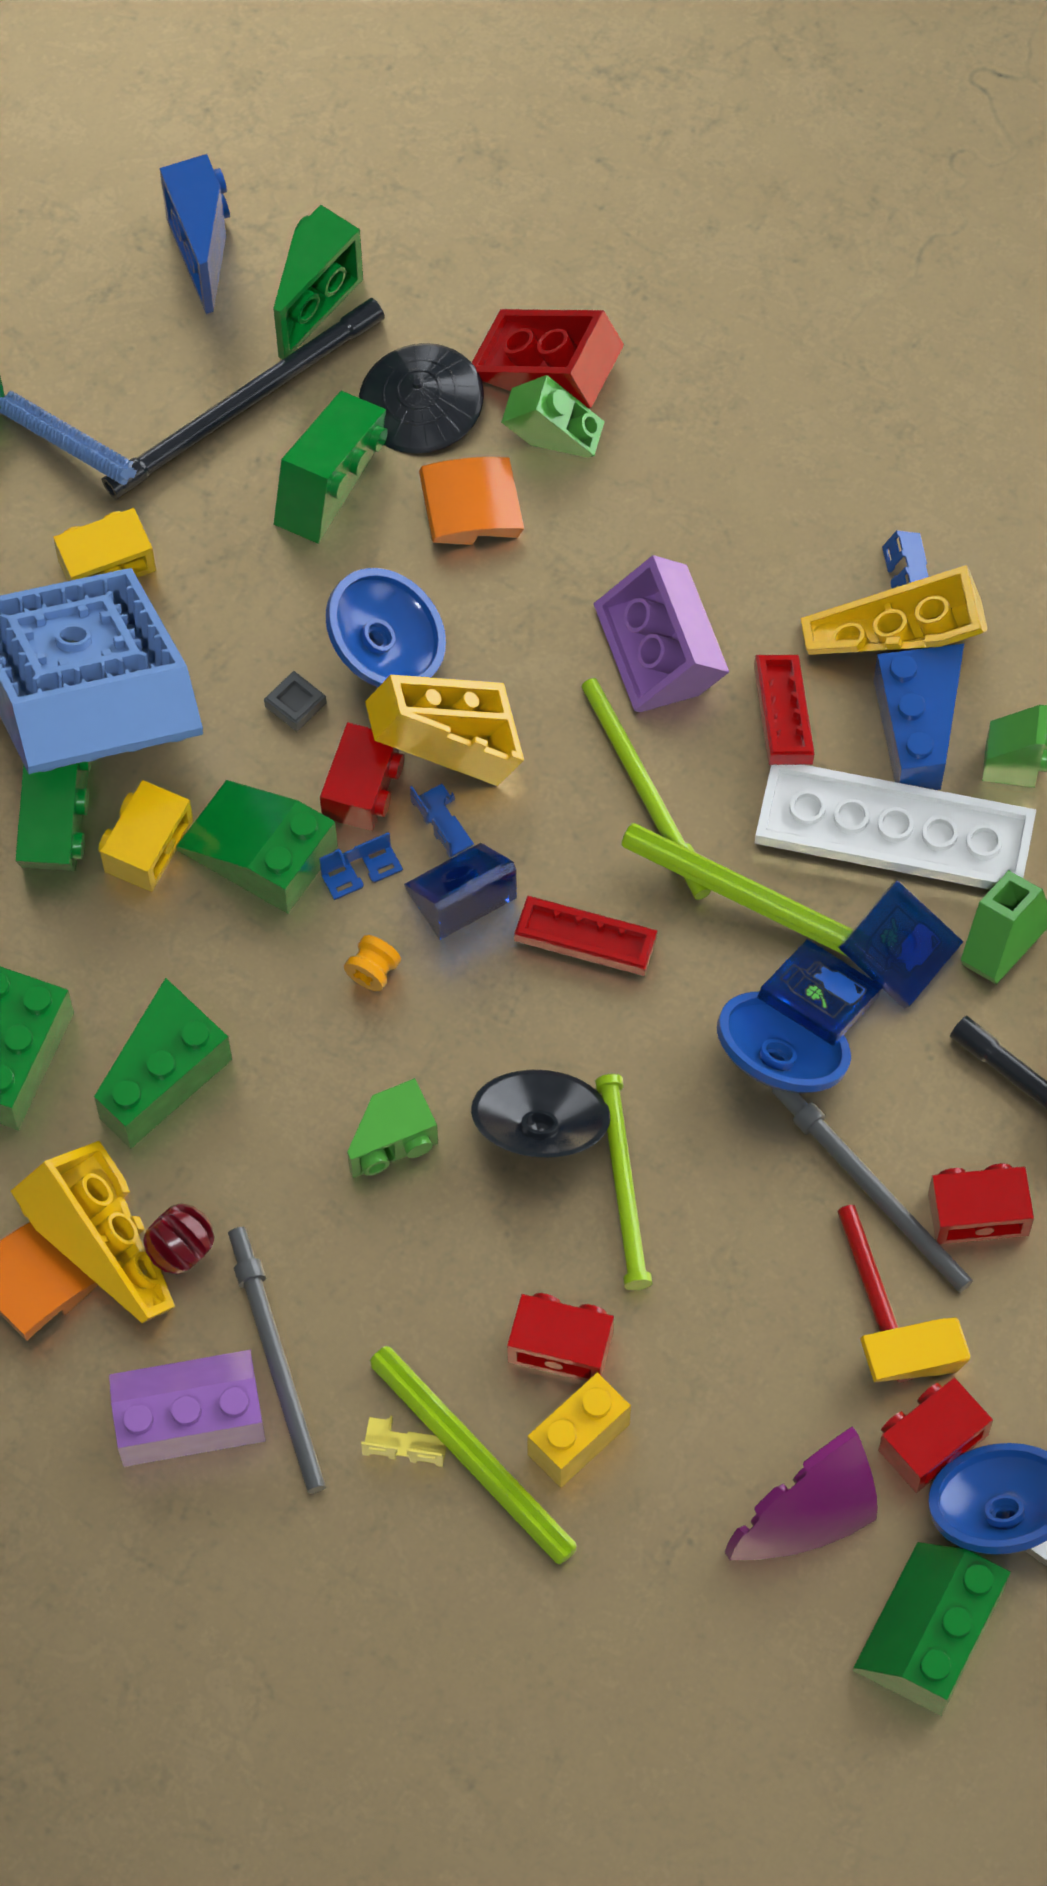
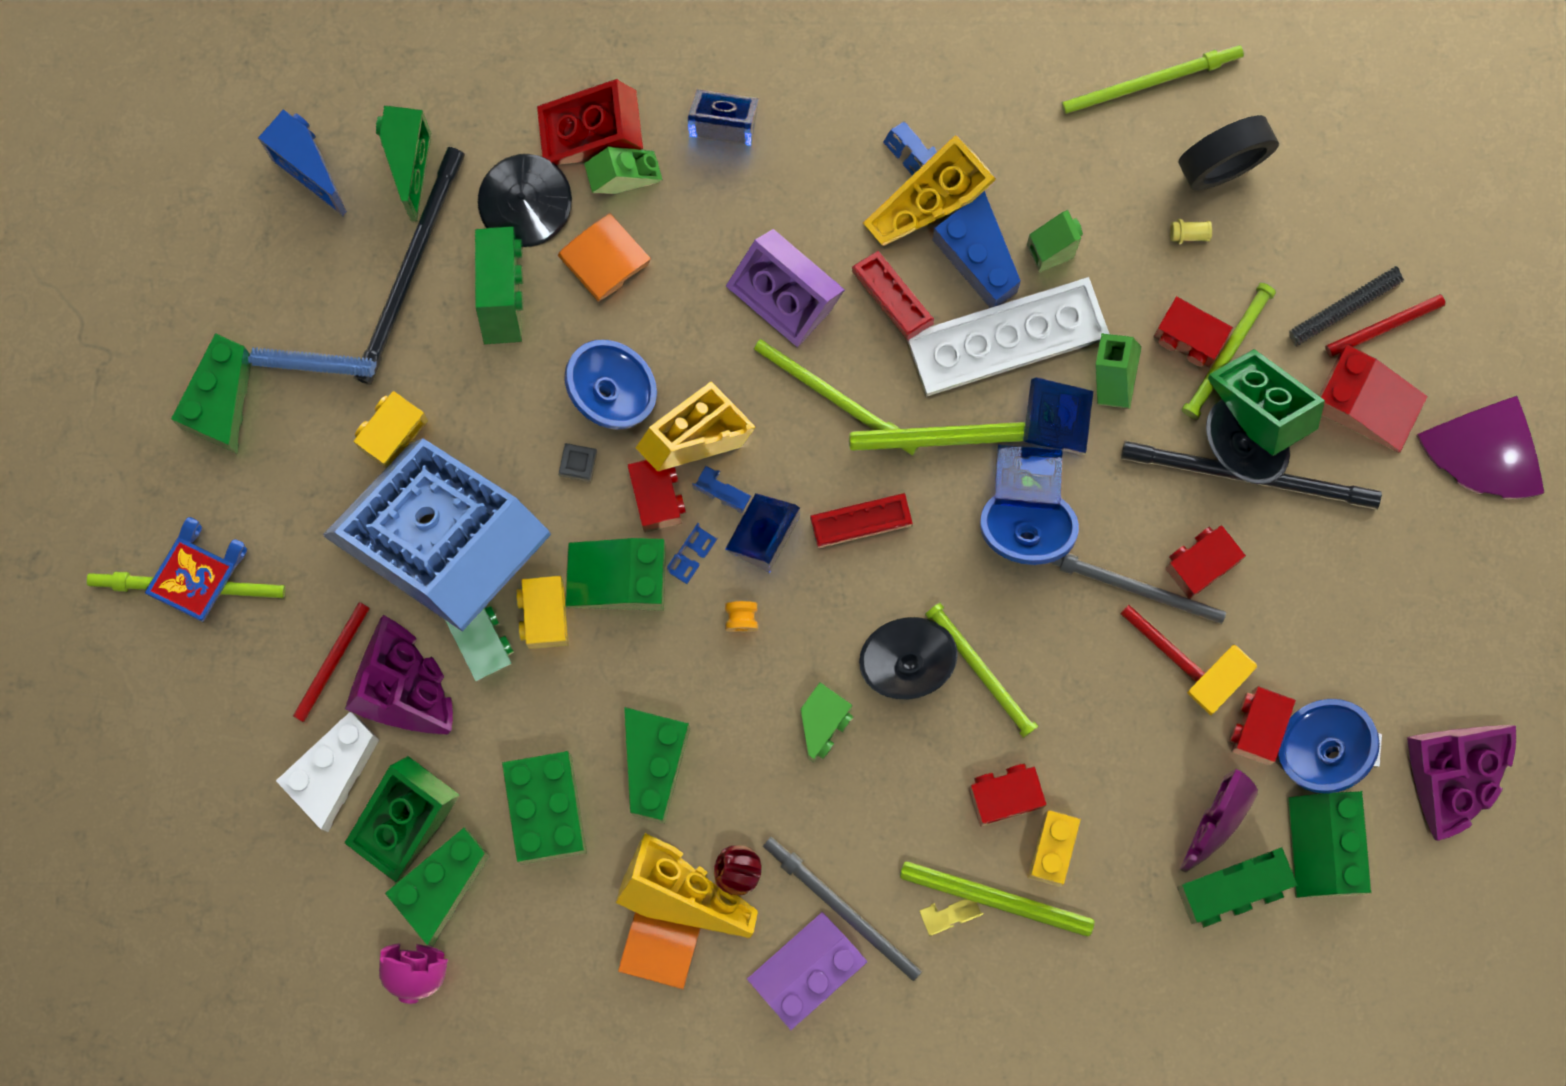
camera: 30 degrees left, 15 degrees up
none -> clear blue slope [688,89,759,145]
none -> green wedge [1177,847,1298,928]

